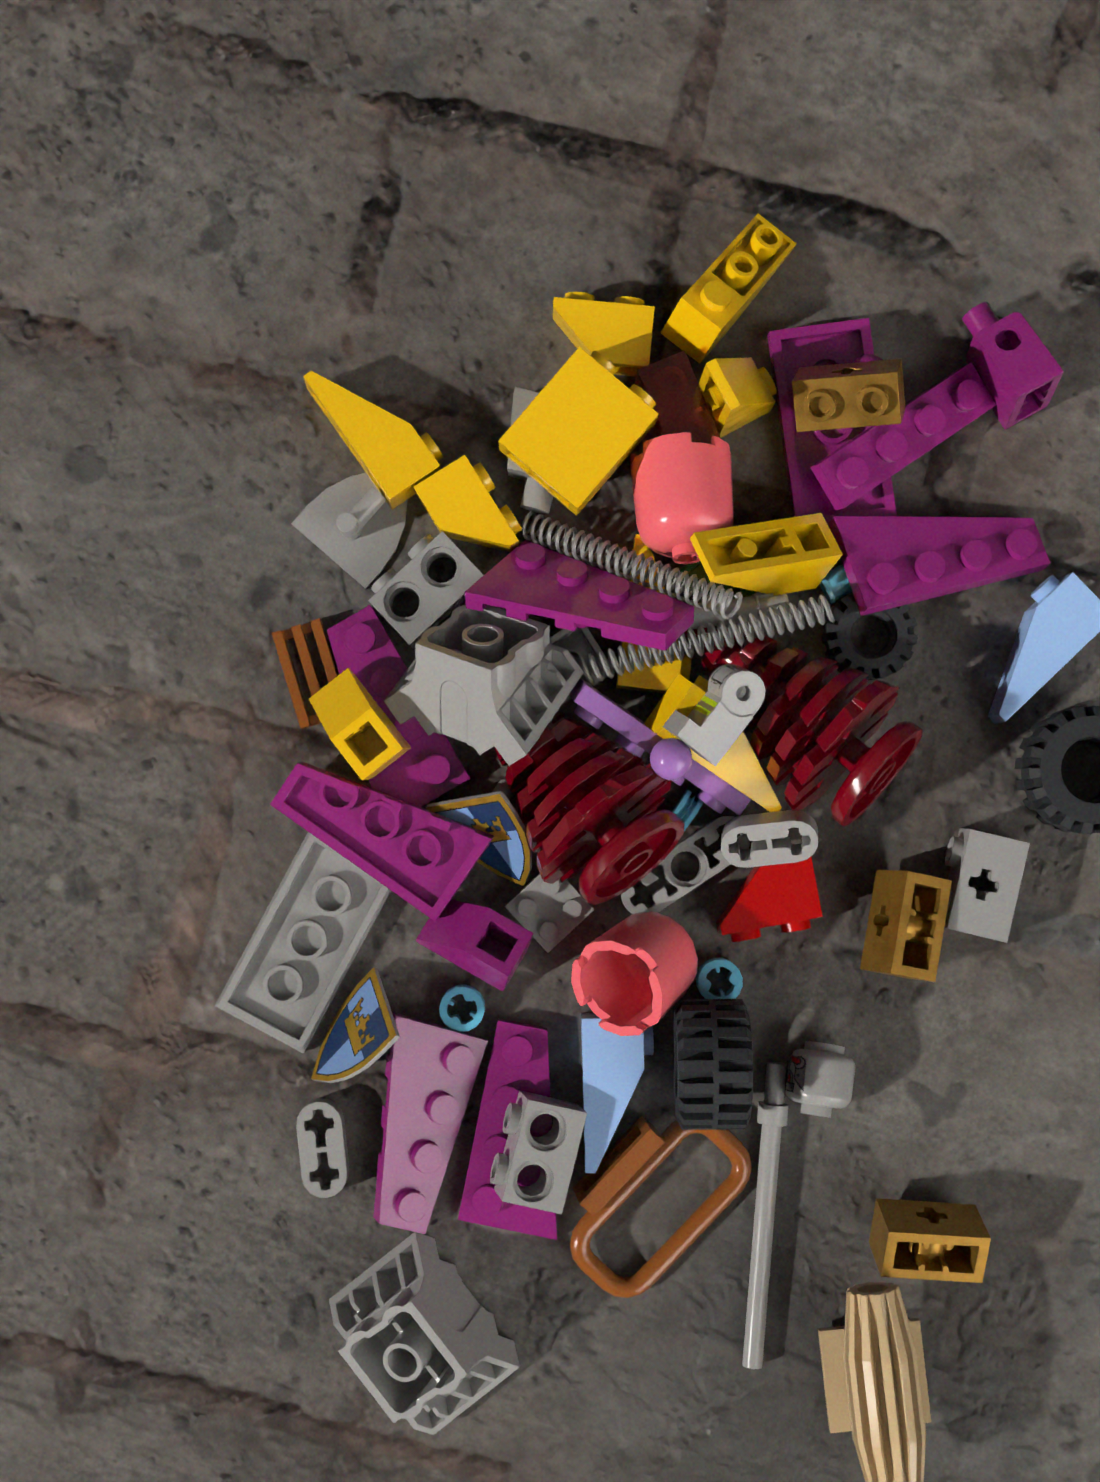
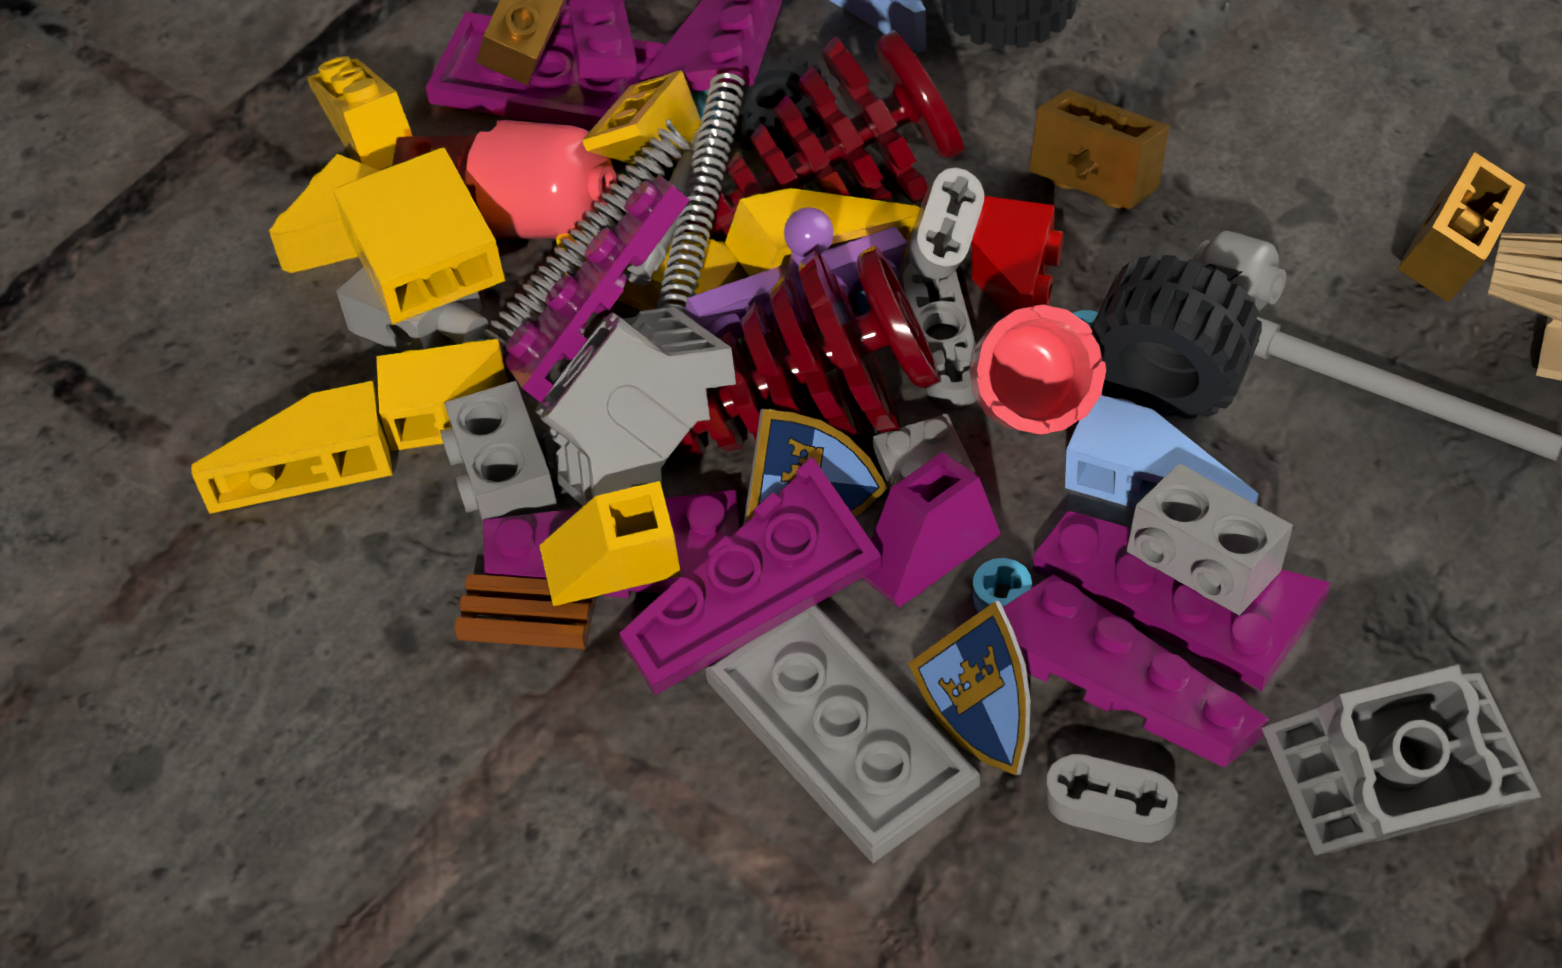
camera: 60 degrees left, 35 degrees down
light grey shield [291,473,408,589] -> none
dark orange bar [570,1115,752,1298] -> none
light grey leg [663,664,766,766] -> none
yellow slope [694,357,777,438] -> none
light grey brick [944,828,1030,943] -> none

